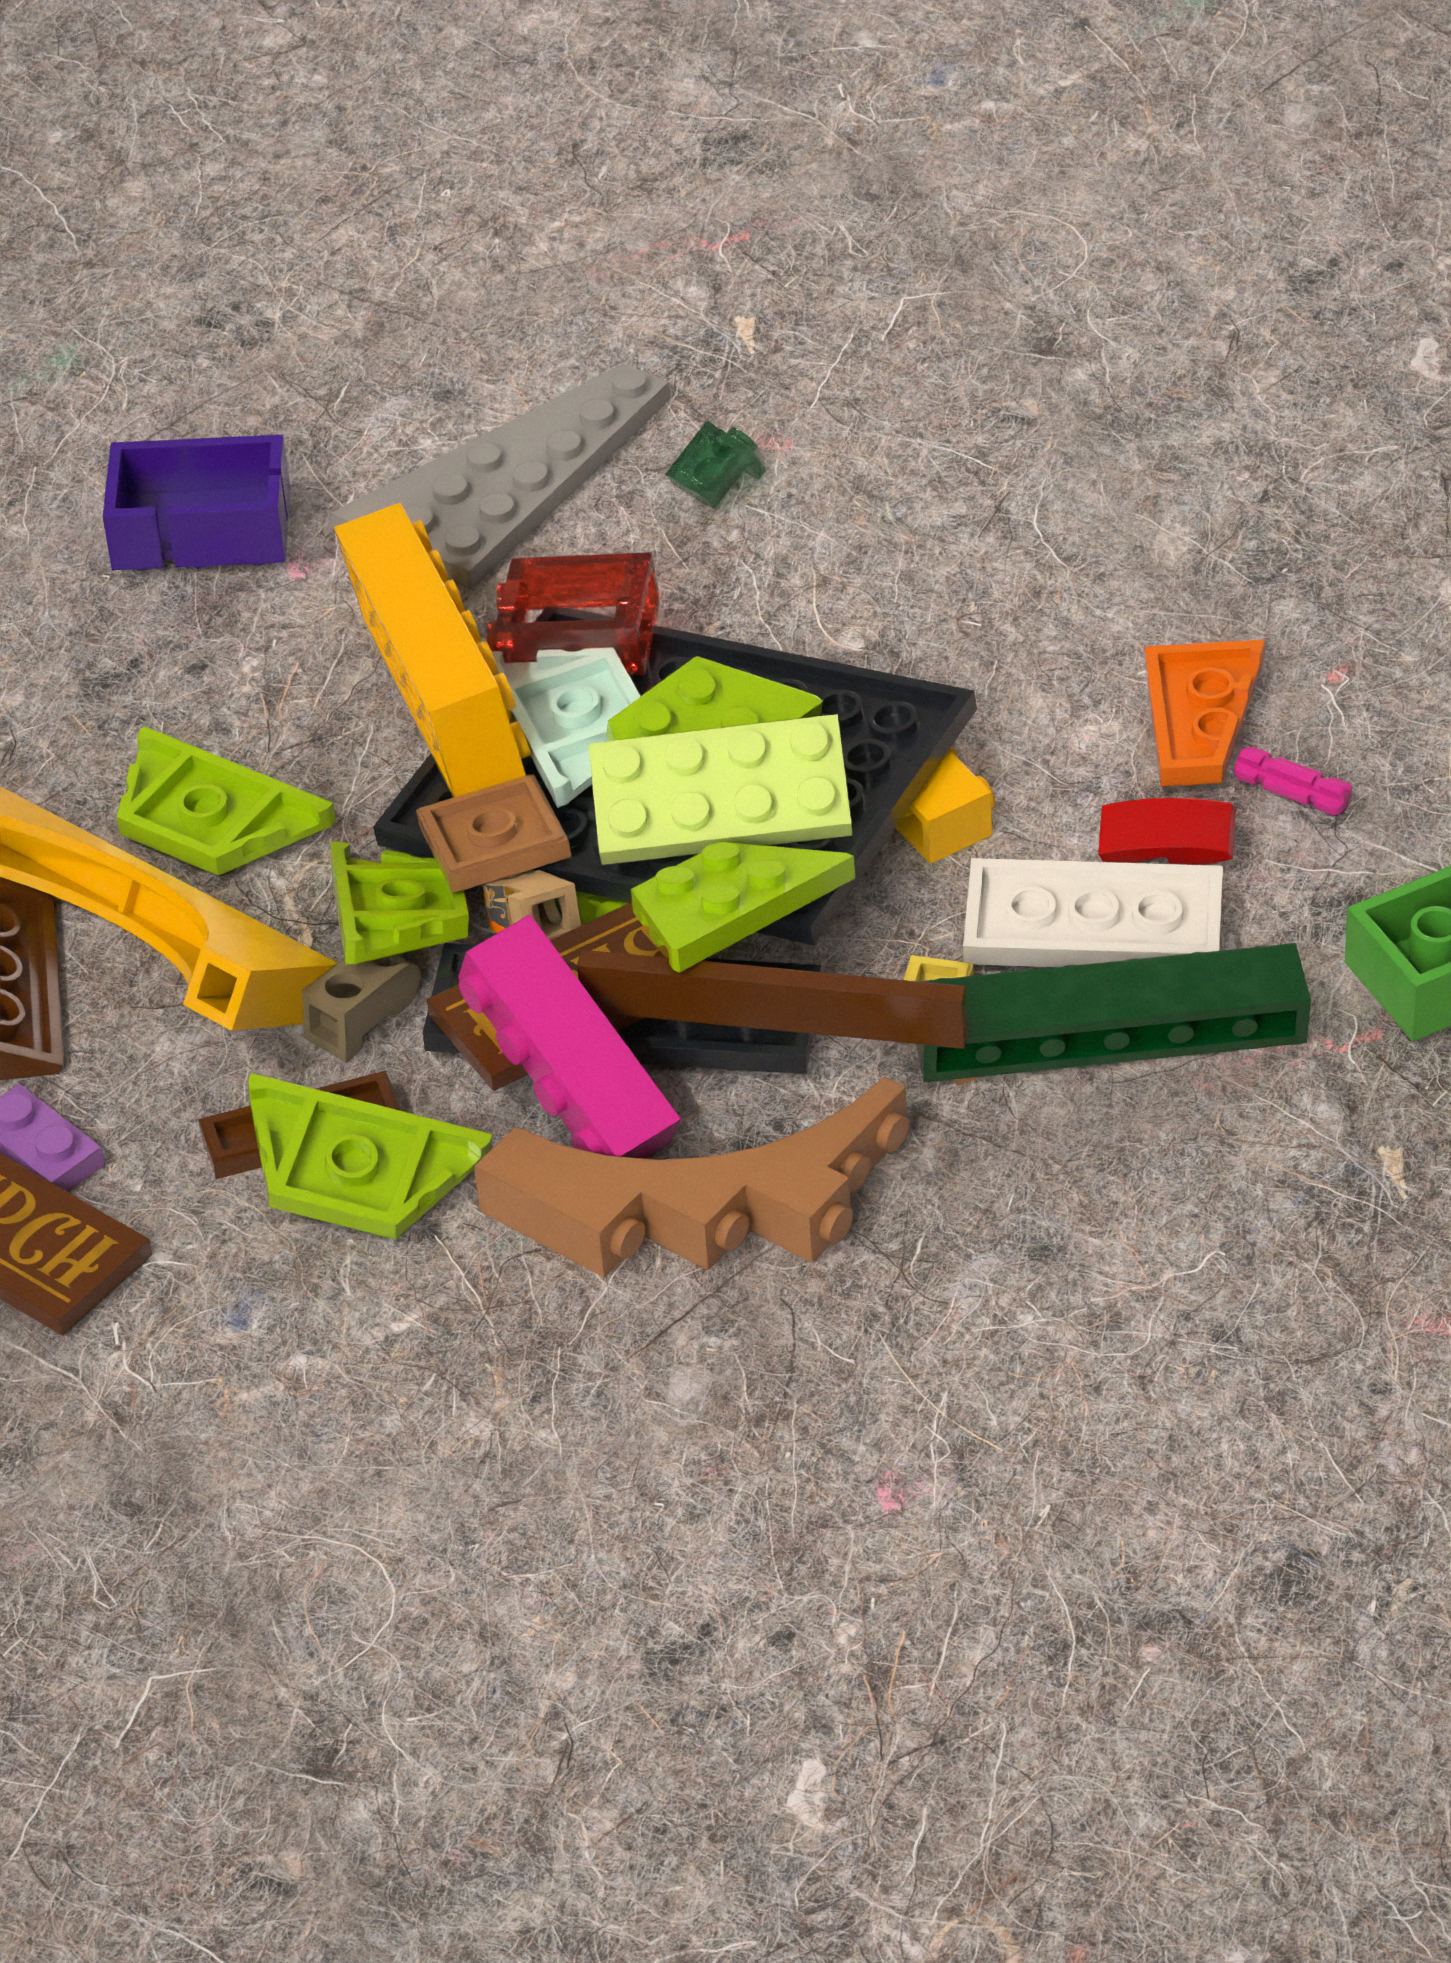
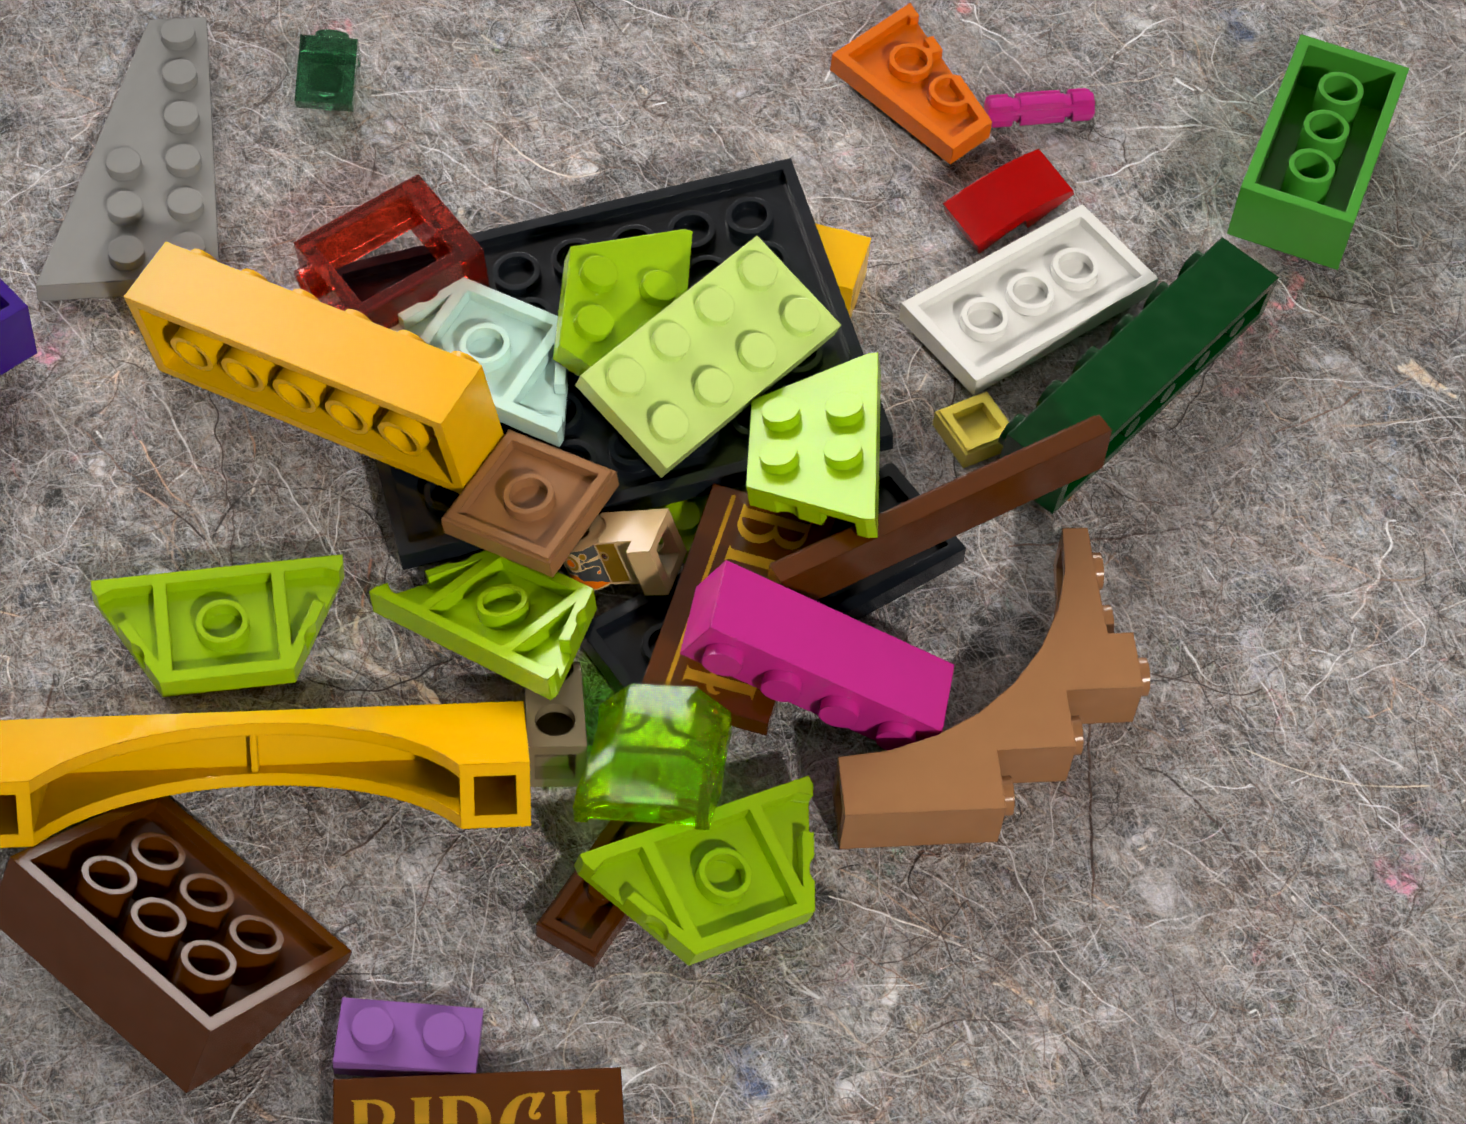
camera: 50 degrees left, 10 degrees up
none -> clear neon green slope [573,683,732,830]

